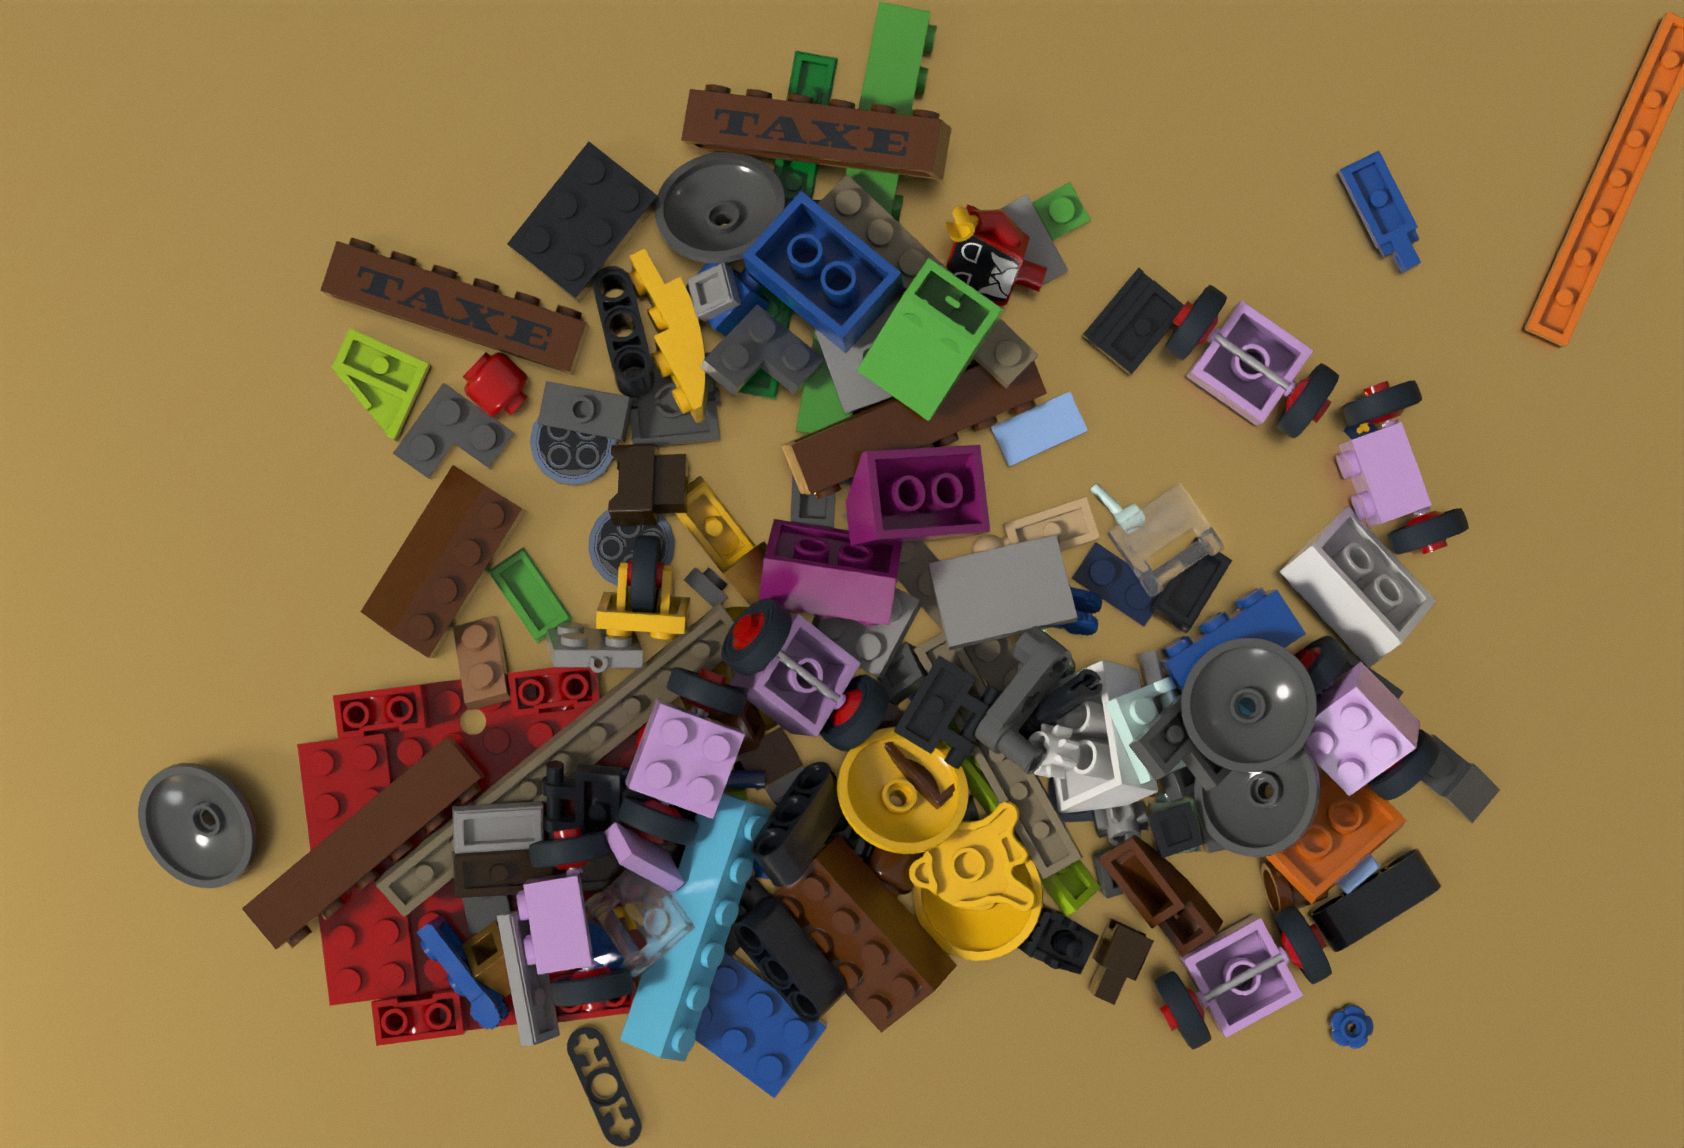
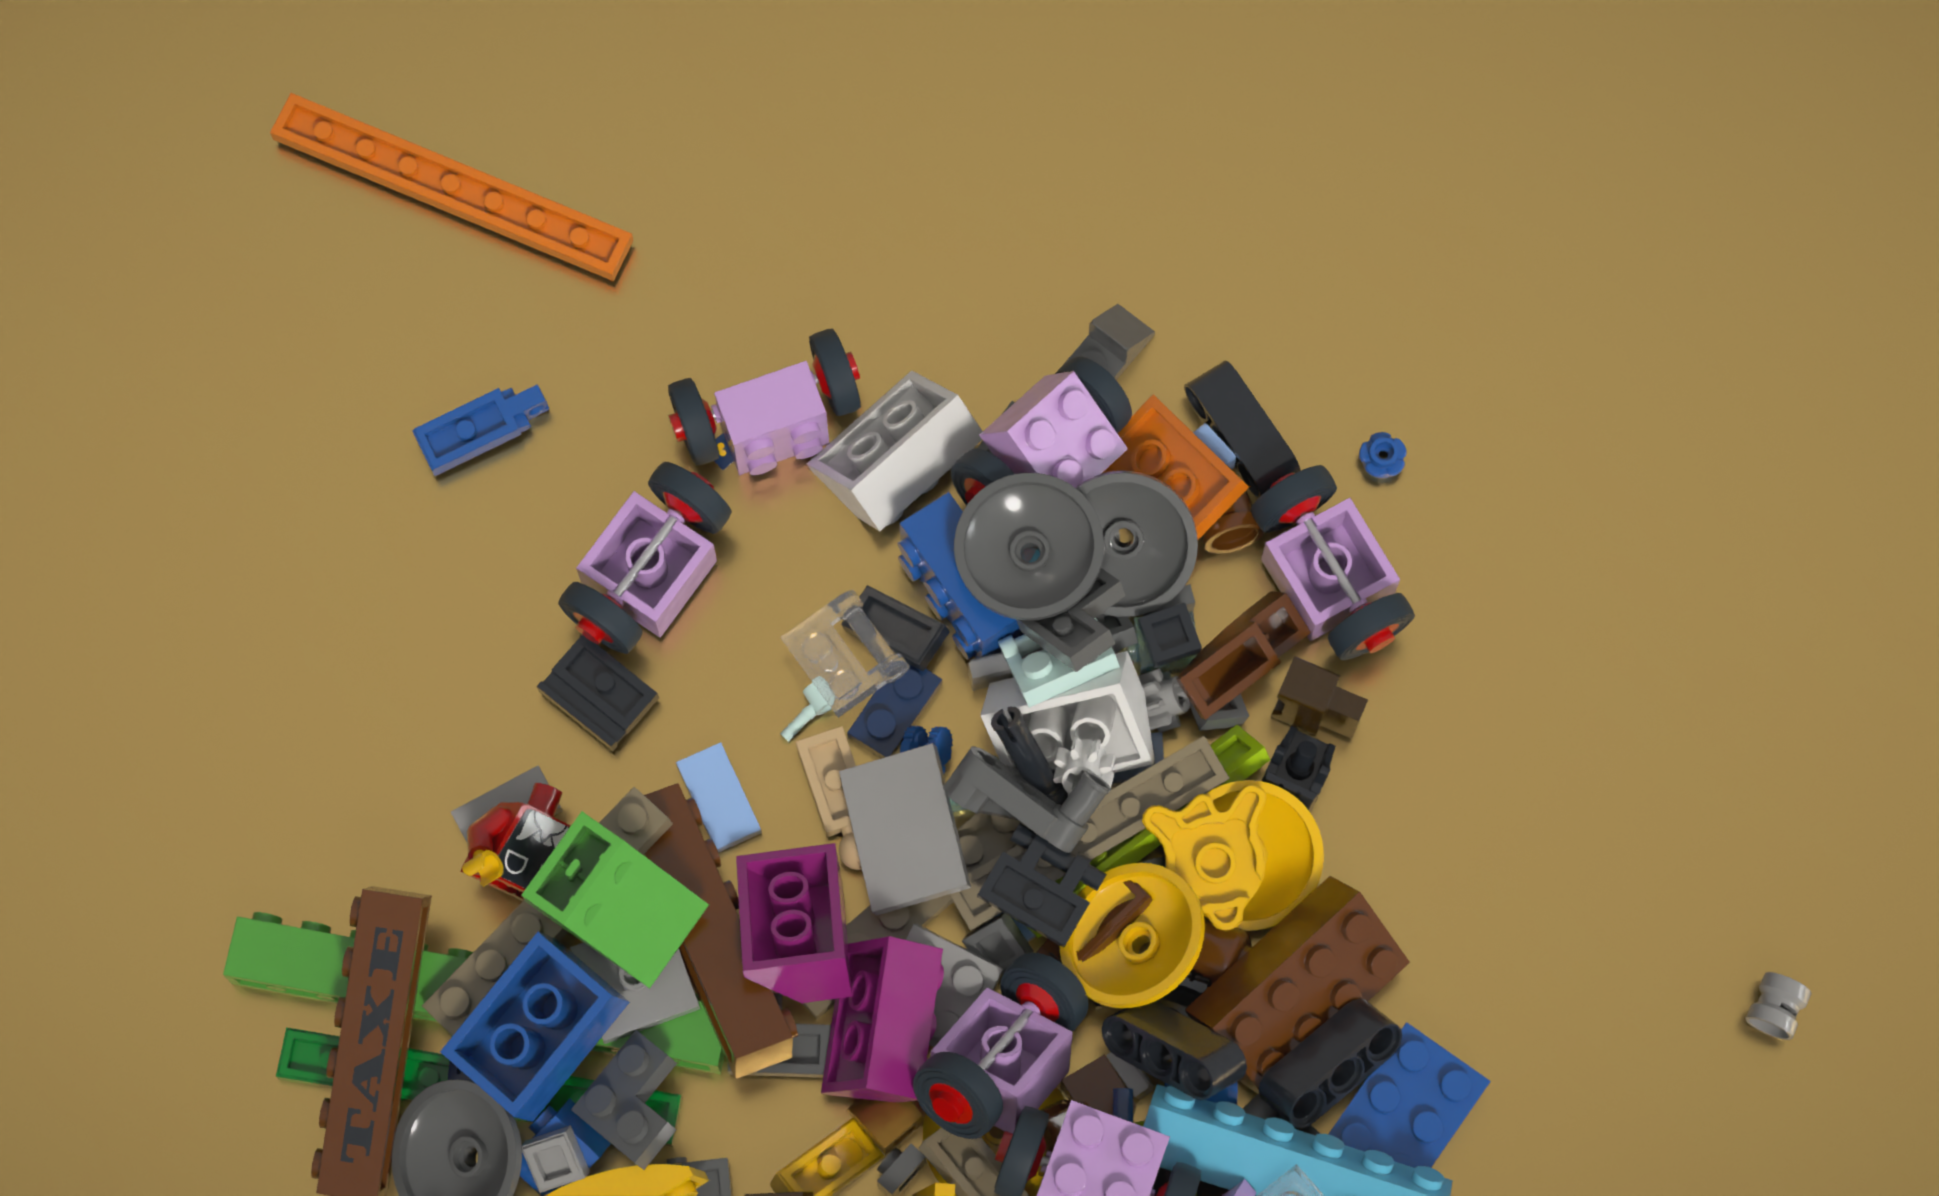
camera: 85 degrees left, 15 degrees down
bright green plate [1032,182,1091,241] -> none

